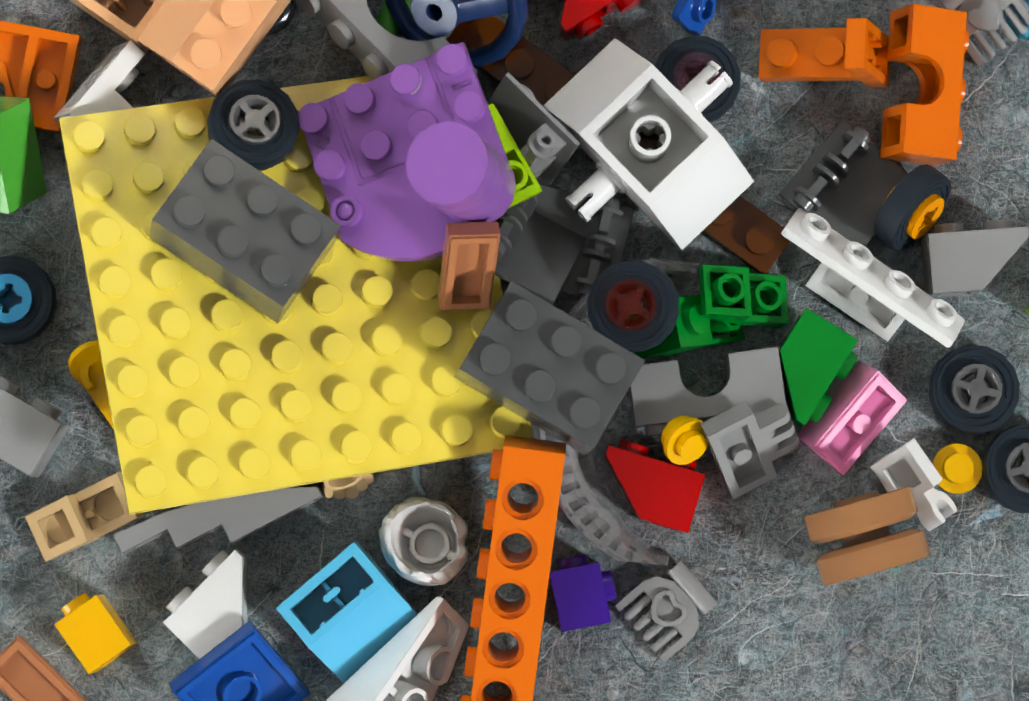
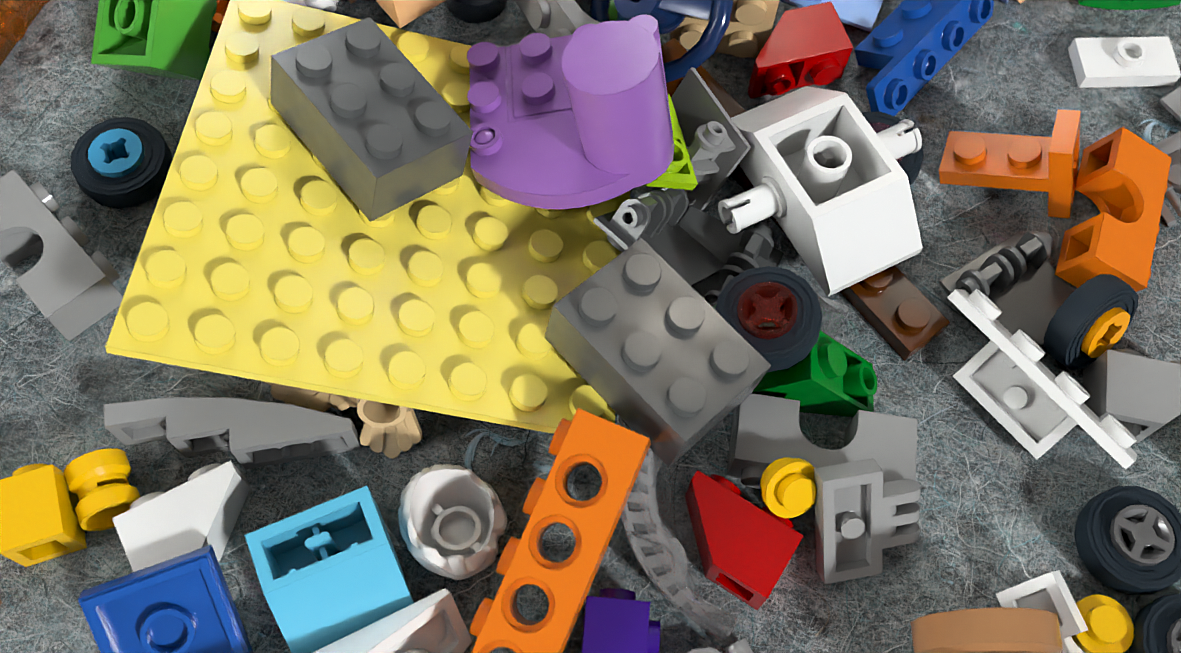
camera: 10 degrees right, 20 degrees down
tan slope [25,472,145,562] -> none
black wheel [207,79,299,171] -> none
nougat tile [437,222,501,310] -> none
green slope [699,264,789,328] -> none
green slope [778,308,858,428] -> none
bright pink slope [798,362,907,476] -> none
none -> yellow wheel [64,448,140,531]

